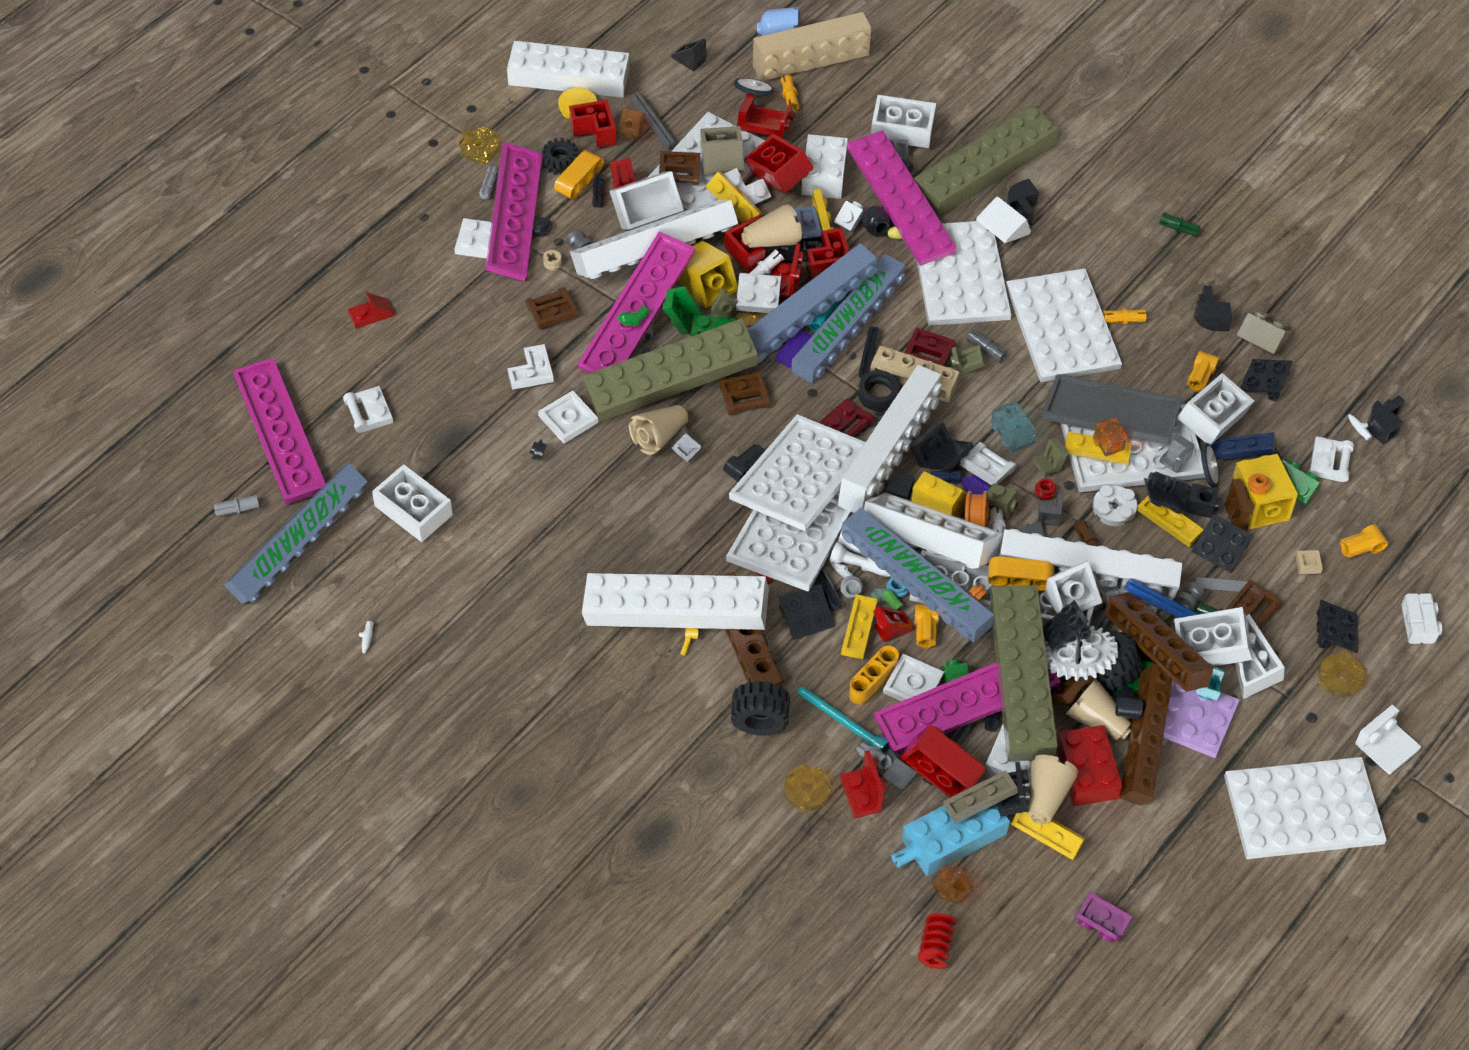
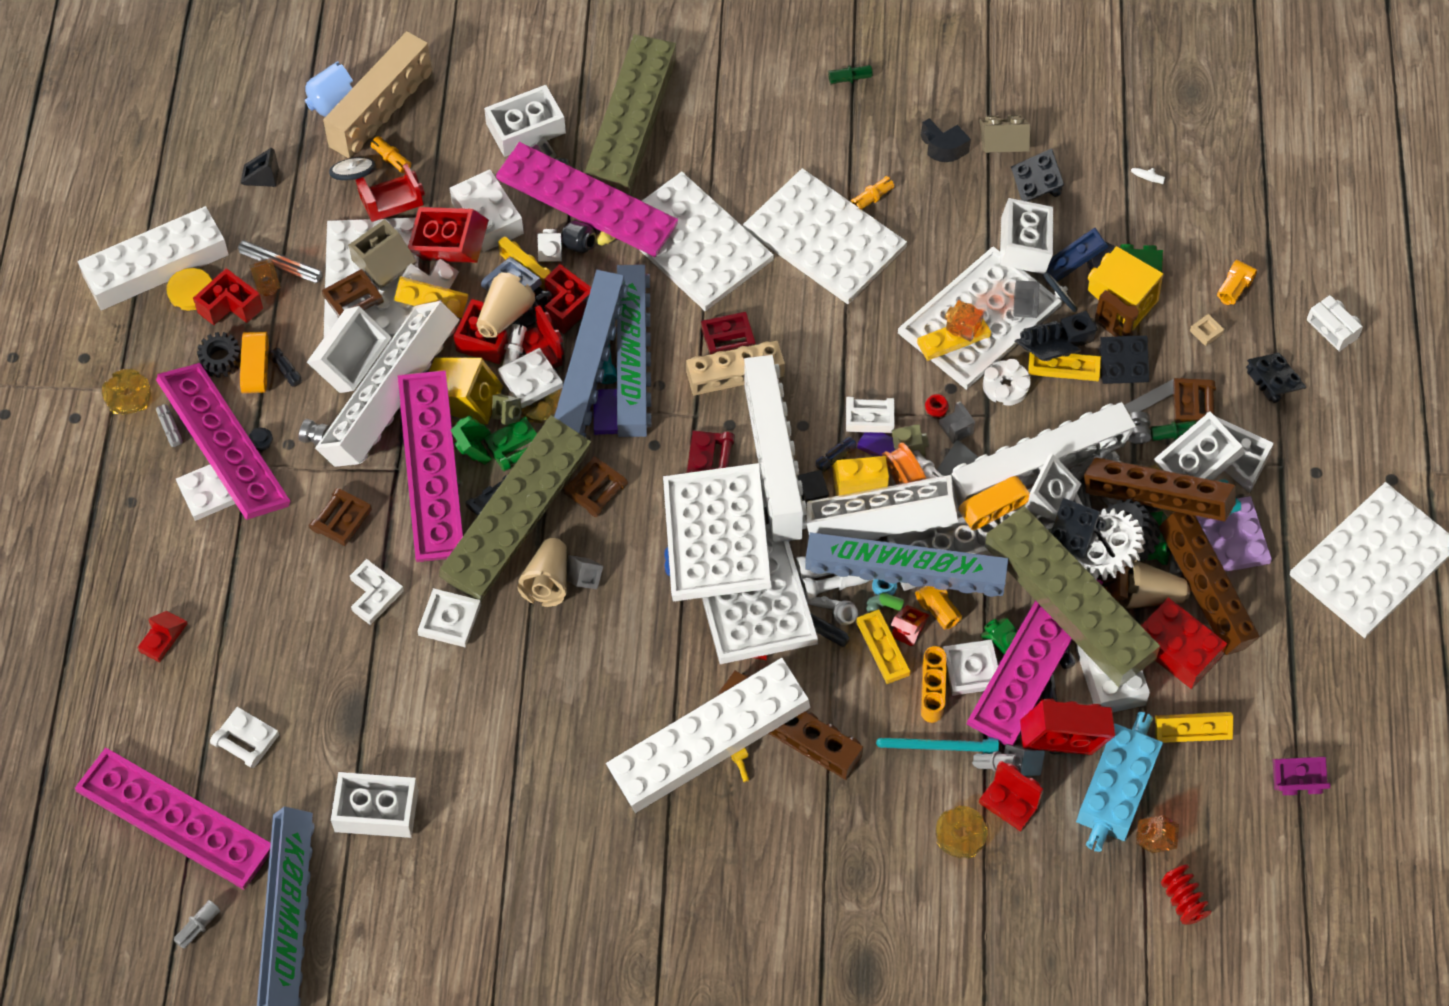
camera: 35 degrees left, 5 degrees up
white helmet [359,621,374,653] -> none
black plate [530,439,547,460] -> none
tan bush [543,250,562,270] -> none
red slope [609,158,636,189] -> none
green arm [618,305,650,326] -> none
black piece [723,444,765,482] -> none
black tyre [731,681,790,735] -> none
black hinge [779,584,835,640] -> none
black axle [858,326,880,378] -> none
black tyre [858,370,899,412] -> none
black bracket [909,421,974,471] -> none
dark tan plate [943,770,1018,824] -> none
olive bracket [951,345,986,375] -> none
dark grey pin [966,329,1007,363] -> none
orange plate [968,584,987,602] -> none
white slope [976,196,1031,243] -> none
clear light blue brick [990,401,1037,453] -> none
black bracket [998,762,1031,817] -> none
black brick [1007,179,1039,226] -> none
tan cone [1028,755,1078,824] -> none
olive bracket [1032,438,1068,475] -> none
dark grey tile [1042,374,1182,445] -> none
reddish brown pin [1074,520,1099,547] -> none
black piece [1115,686,1143,720] -> none
blue axle [1125,579,1200,618] -> none
light orange piece [1187,350,1220,392] -> none
orange plate [1248,474,1271,495] -> none
white plate [1309,436,1354,482] -> none
clear yellow plate [1318,652,1366,697] -> none
white bracket [1355,705,1421,774] -> none
black brick [1367,395,1405,445] -> none

